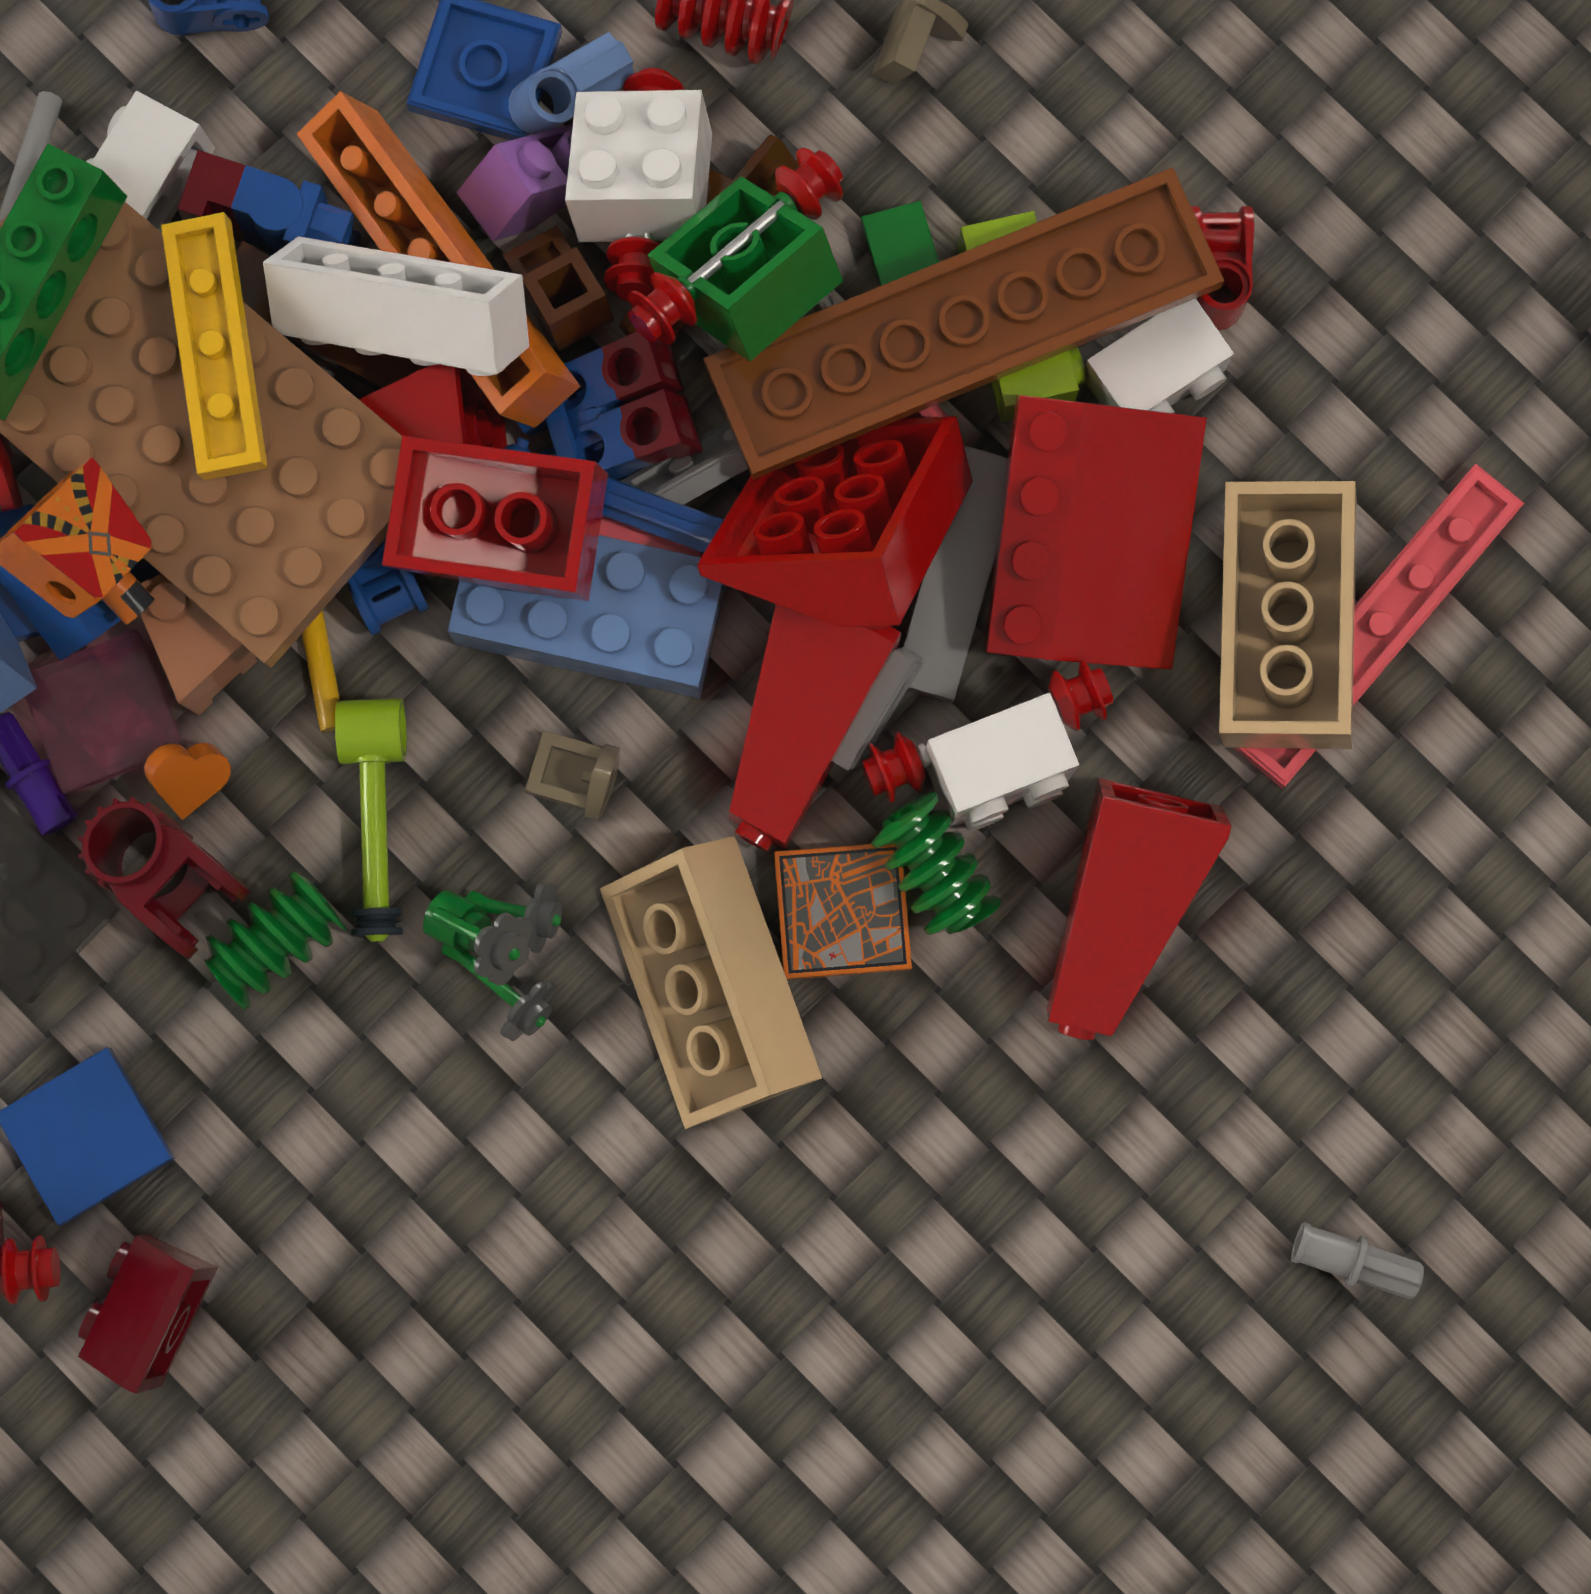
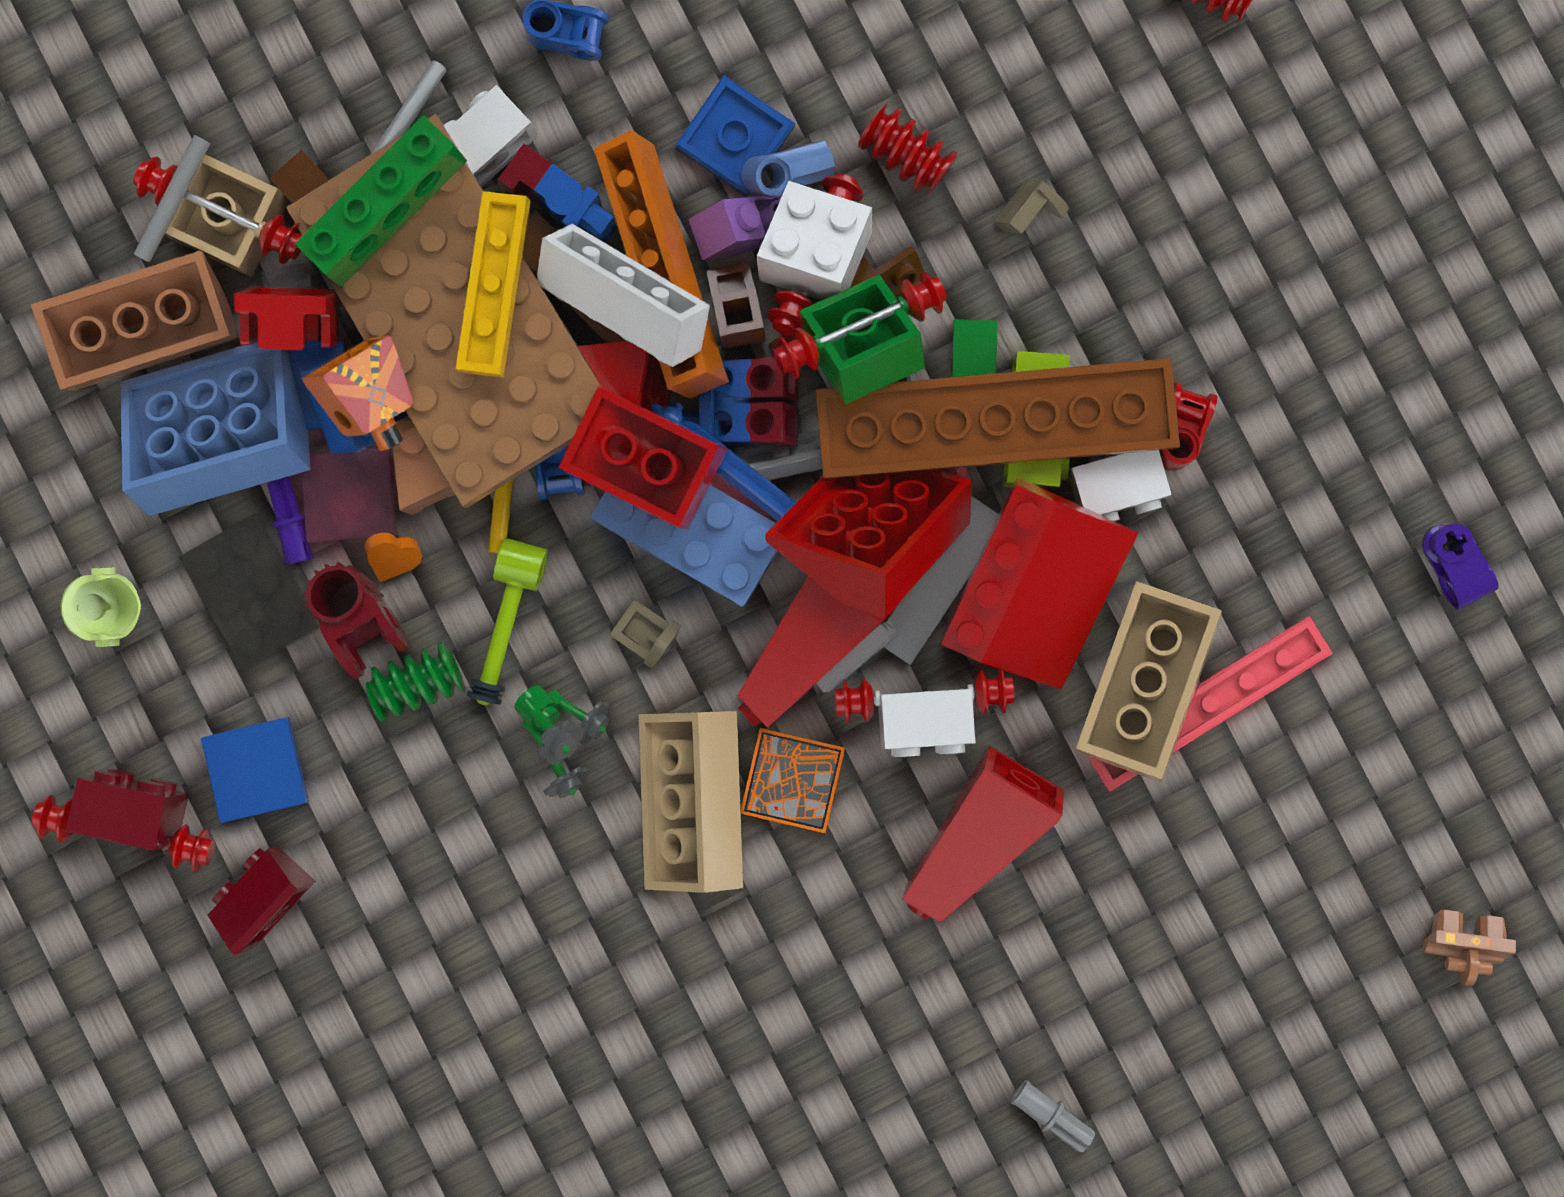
camera: 20 degrees right, 5 degrees up
green piece [872,792,1001,935] -> none

